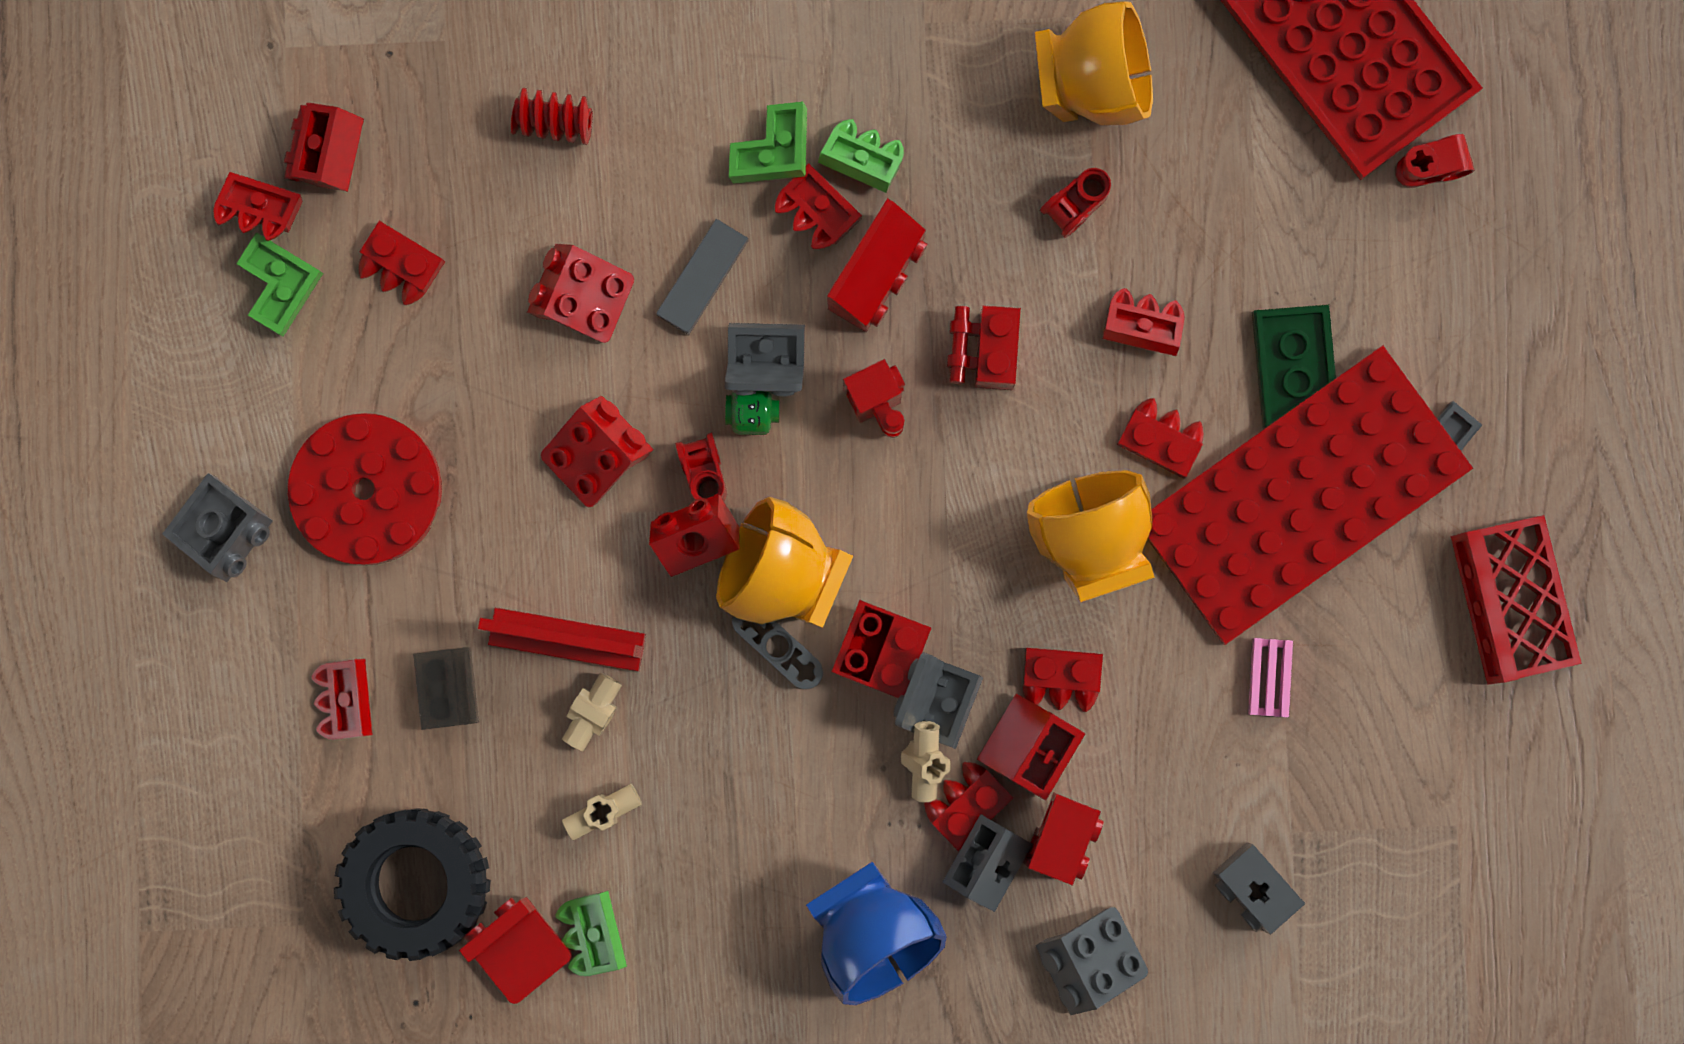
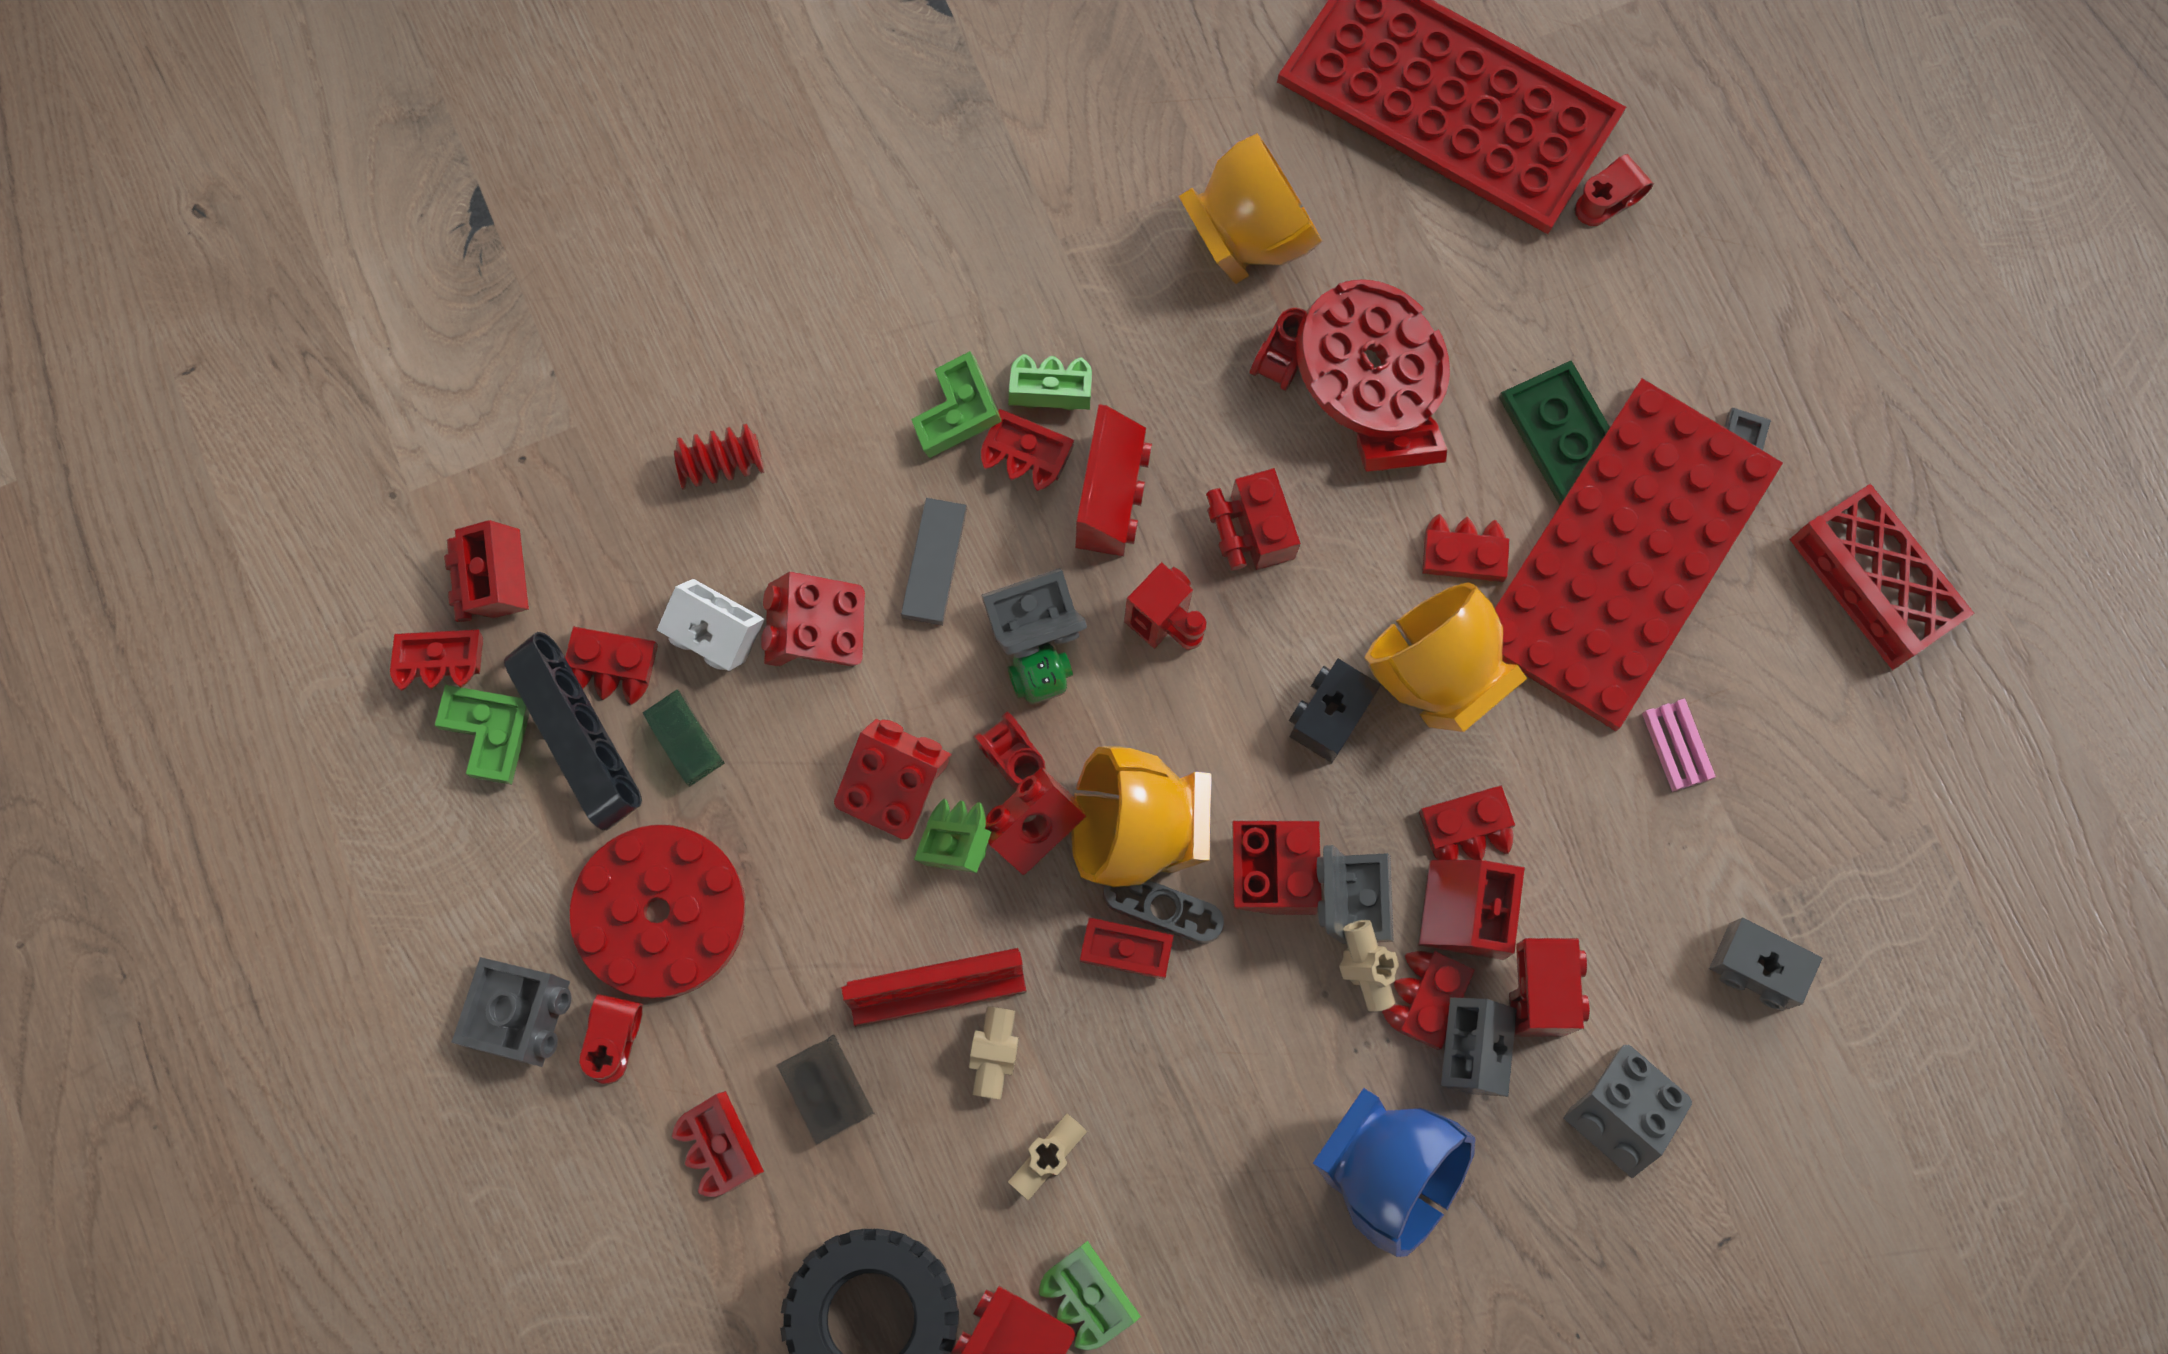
camera: 30 degrees left, 10 degrees down
none -> black beam [504,632,642,831]
none -> red piece [579,994,643,1084]
none -> clear green slope [642,689,725,787]
none -> white brick [657,579,764,671]
none -> bright green plate [914,799,991,873]
none -> red plate [1080,917,1174,980]
none -> black brick [1289,658,1381,763]
none -> plate [1296,279,1450,437]

